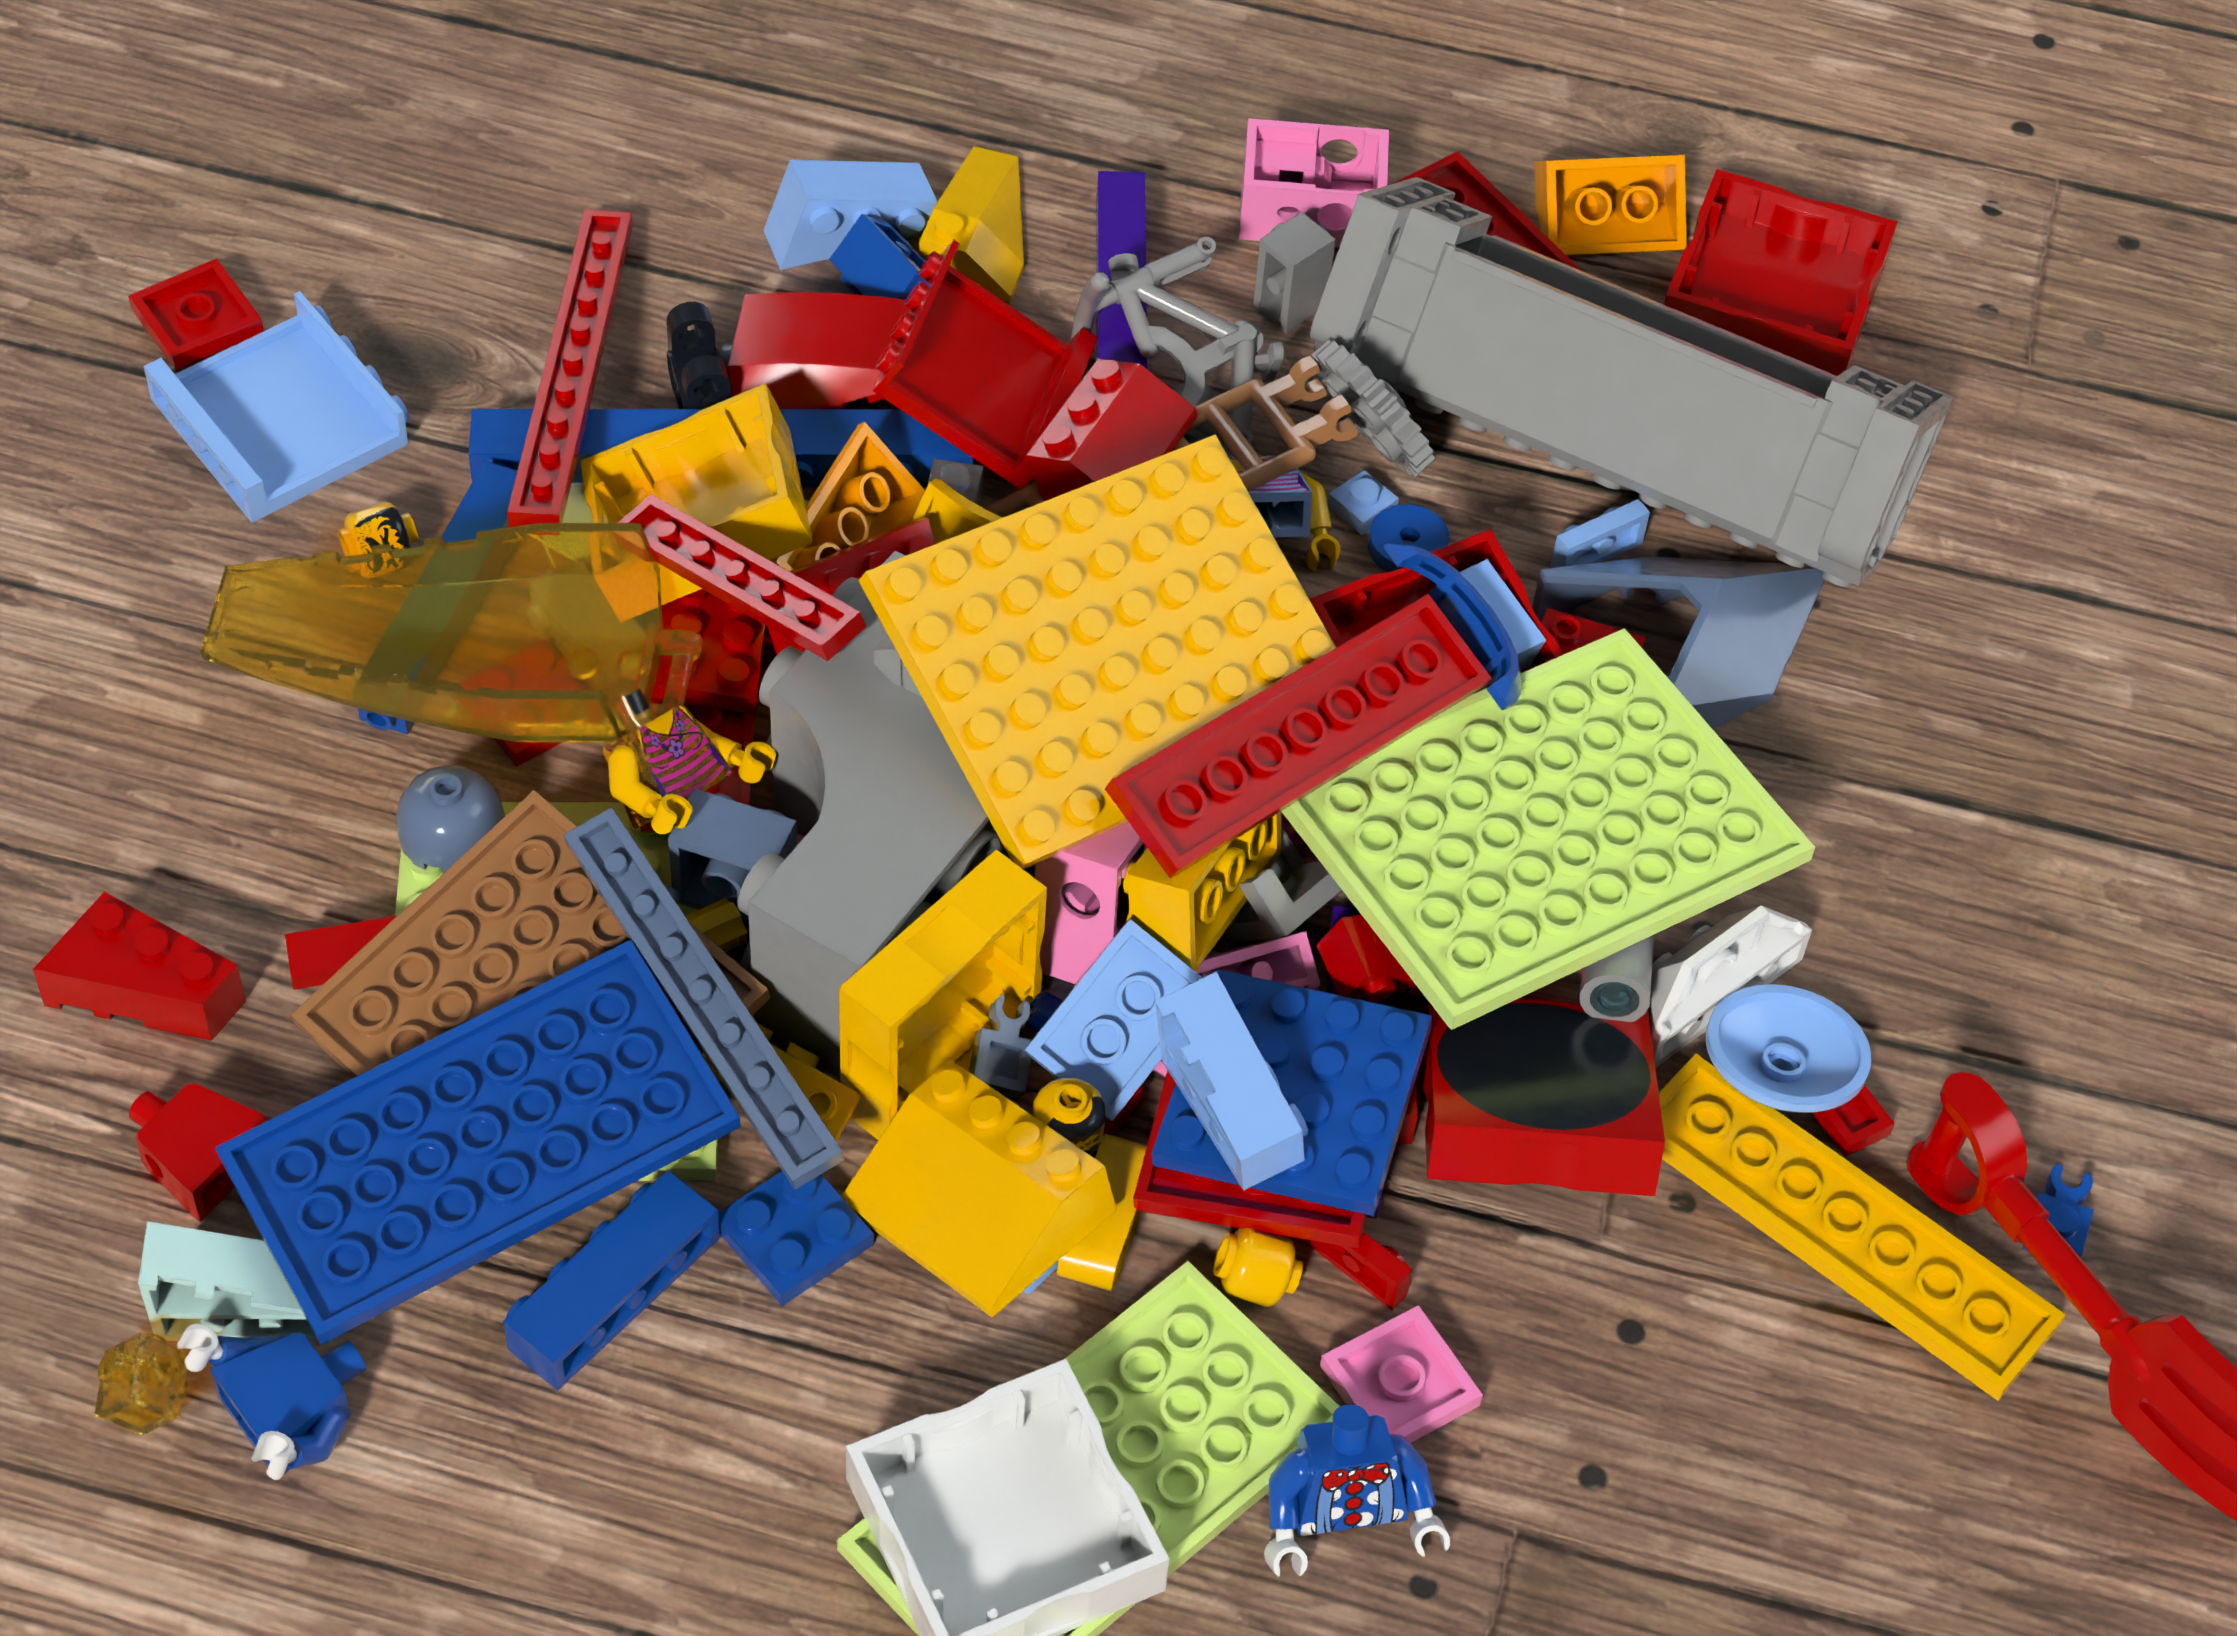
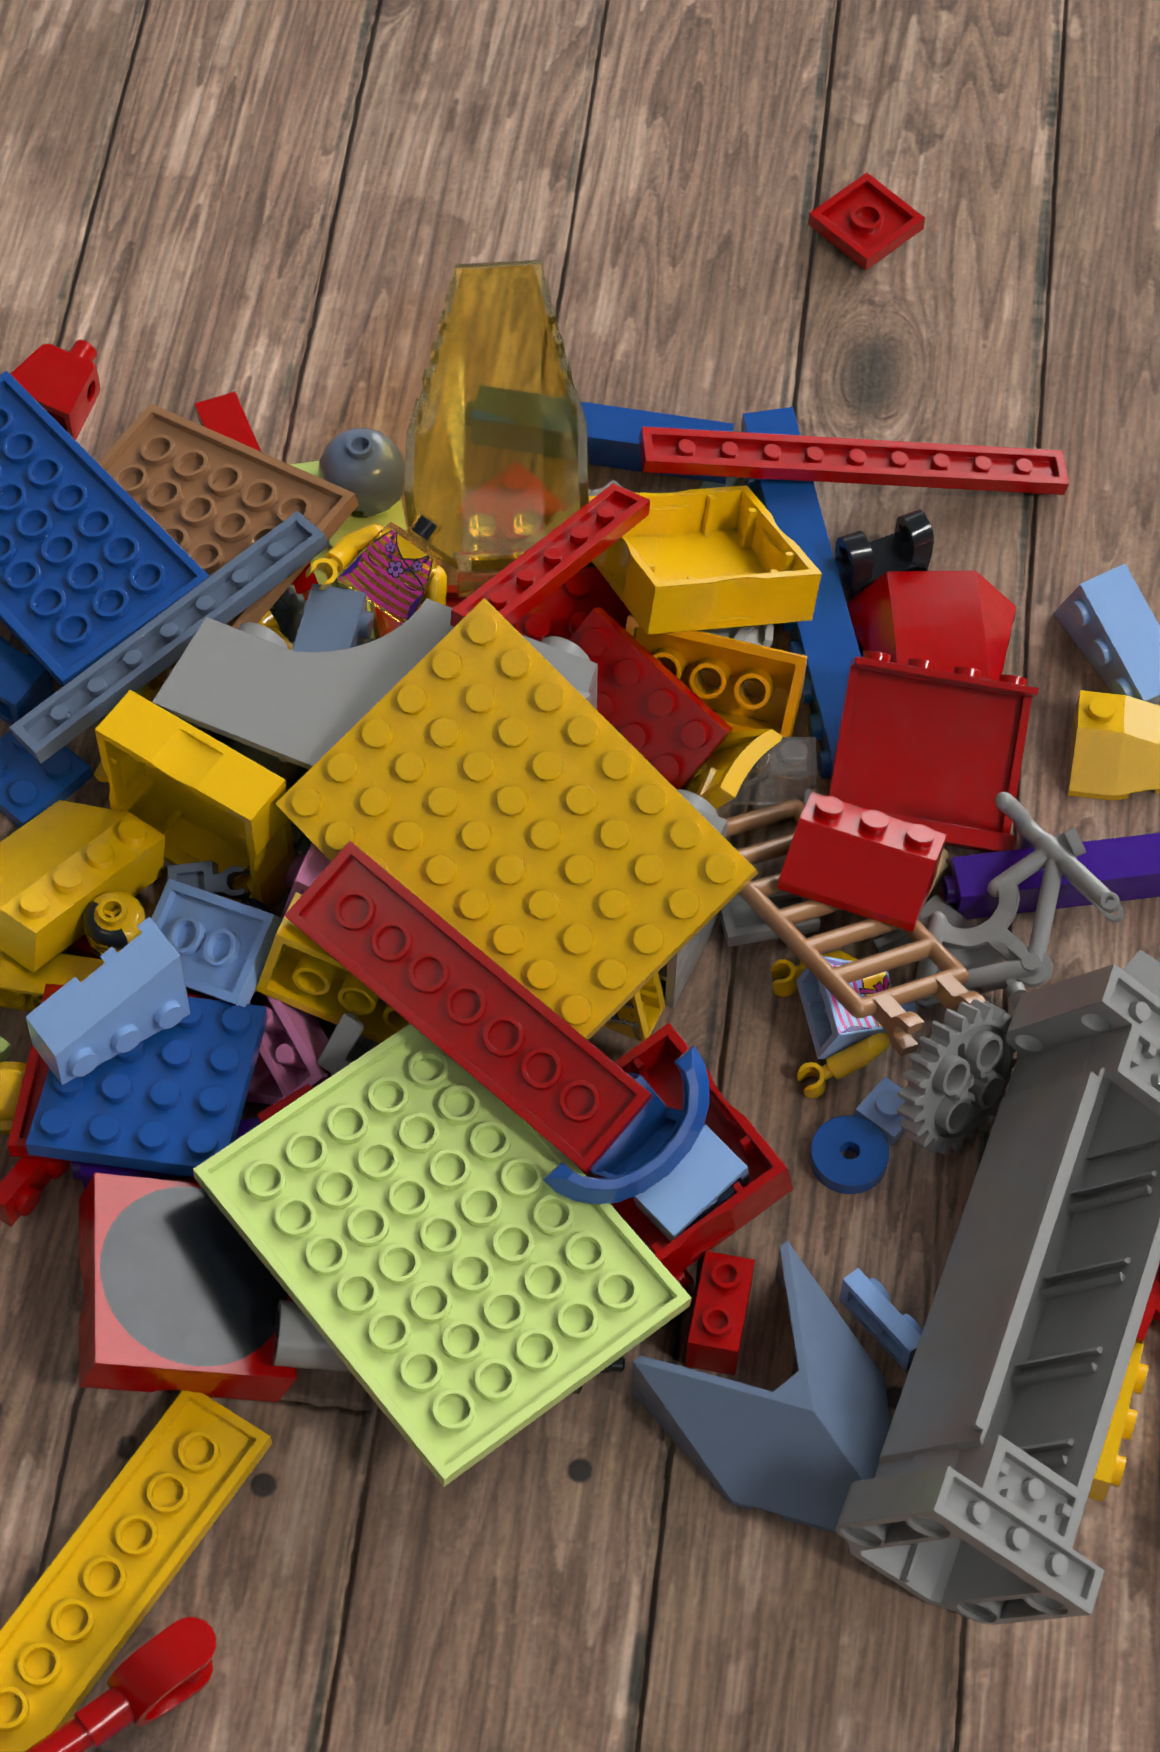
camera: 85 degrees right, 5 degrees up
red wedge [33,891,246,1041] -> none
light blue panel [143,291,409,523] -> none
yellow head [338,501,419,575] -> none
blue brick [829,214,926,300] -> none
white wedge [1648,905,1812,1068] -> none
light blue dish [1706,984,1872,1113] -> none
red plate [1814,1084,1895,1157] -> none

